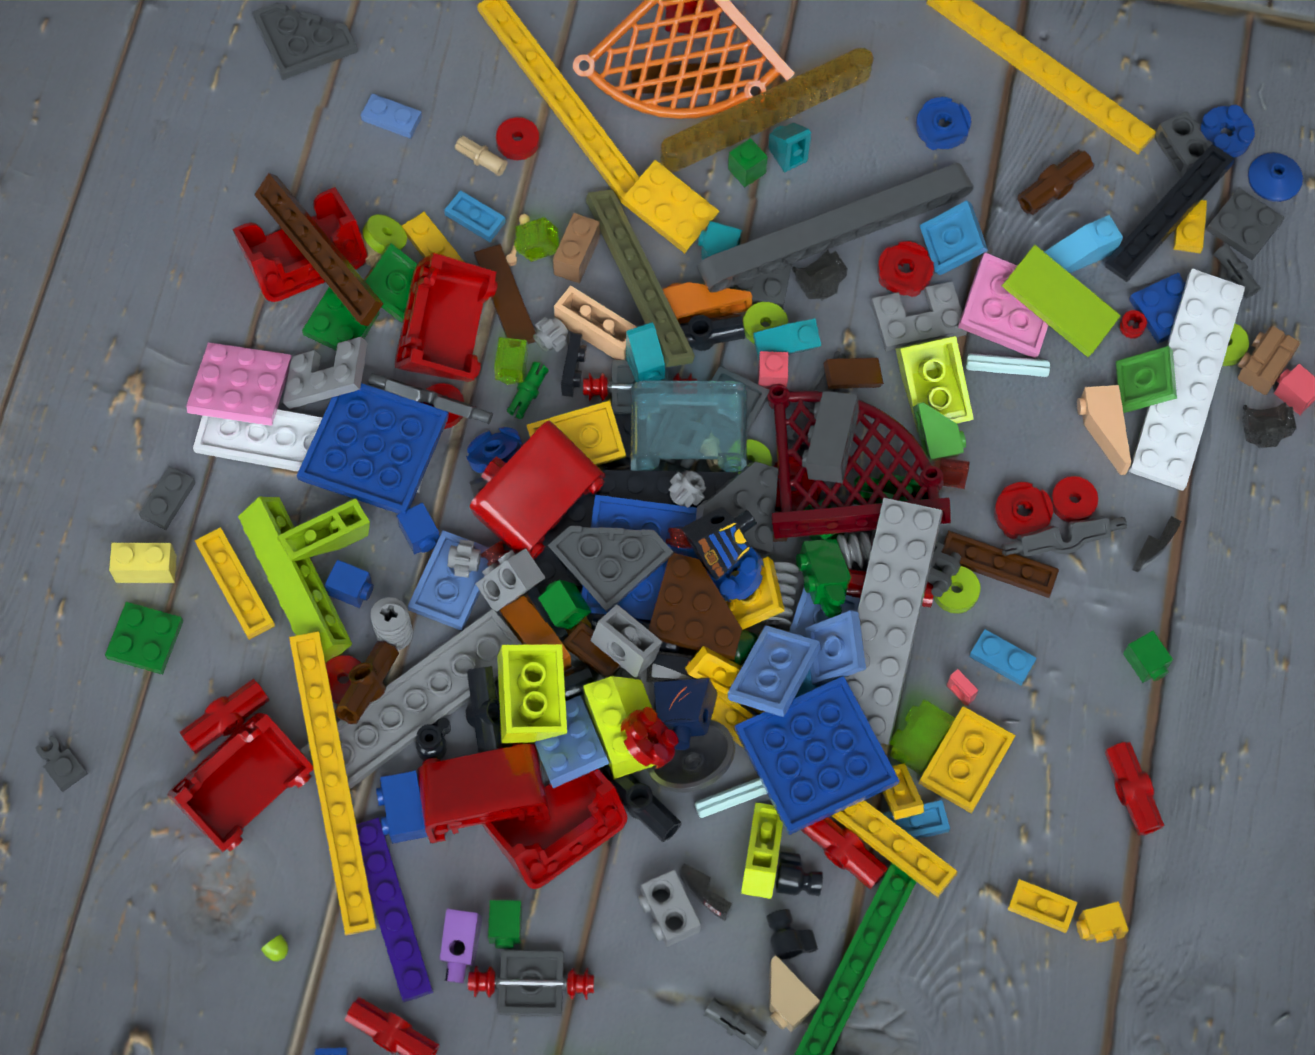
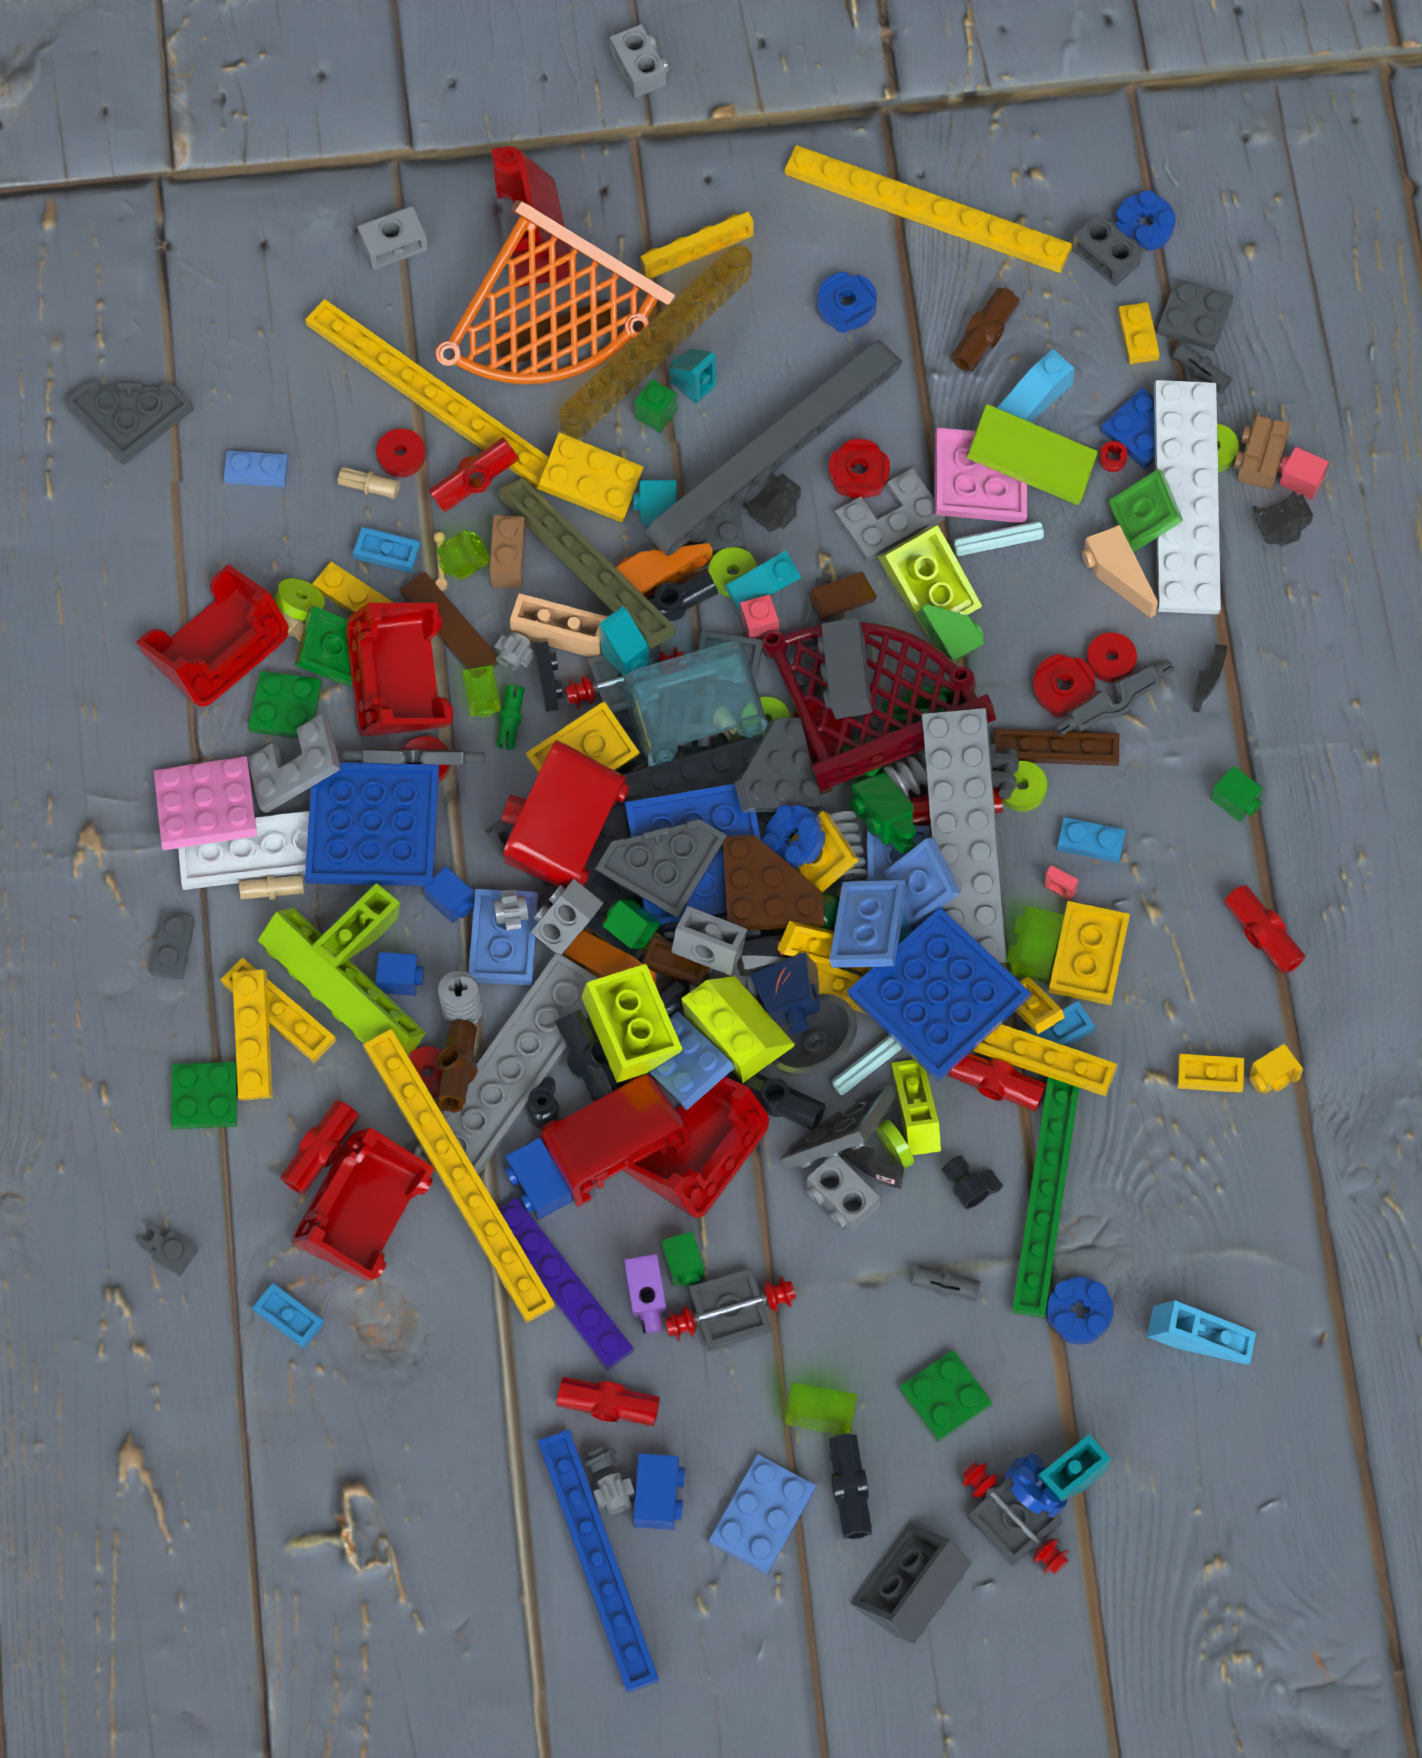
camera: 15 degrees left, 0 degrees up
light yellow brick [109,543,177,583] -> none
reddish brown plate [254,173,383,326] -> none
lime hinge [261,934,288,961] -> none
blue plate [466,427,523,473] -> none
clear red bush [481,541,510,567] -> none
red plate [621,707,678,769] -> none
clear red bush [665,528,691,549] -> none
light grey gear [669,470,706,508] -> none
black torso [681,508,757,581] -> none
tan slope [769,955,820,1033] -> none
black piece [776,851,823,896] -> none
dark azure plate [920,200,988,276] -> none
clear red tile [939,458,970,489] -> none
black plate [1105,144,1234,282] -> none
blue dish [1248,153,1303,202] -> none
none -> yellow plate [232,969,273,1101]
none -> tan pin [239,874,304,900]
none -> dark azure plate [252,1283,325,1350]
none -> red piece [429,437,520,512]
none -> yellow plate [640,211,754,279]
none -> dark grey plate [780,1084,898,1170]
none -> lime piece [875,1119,915,1171]

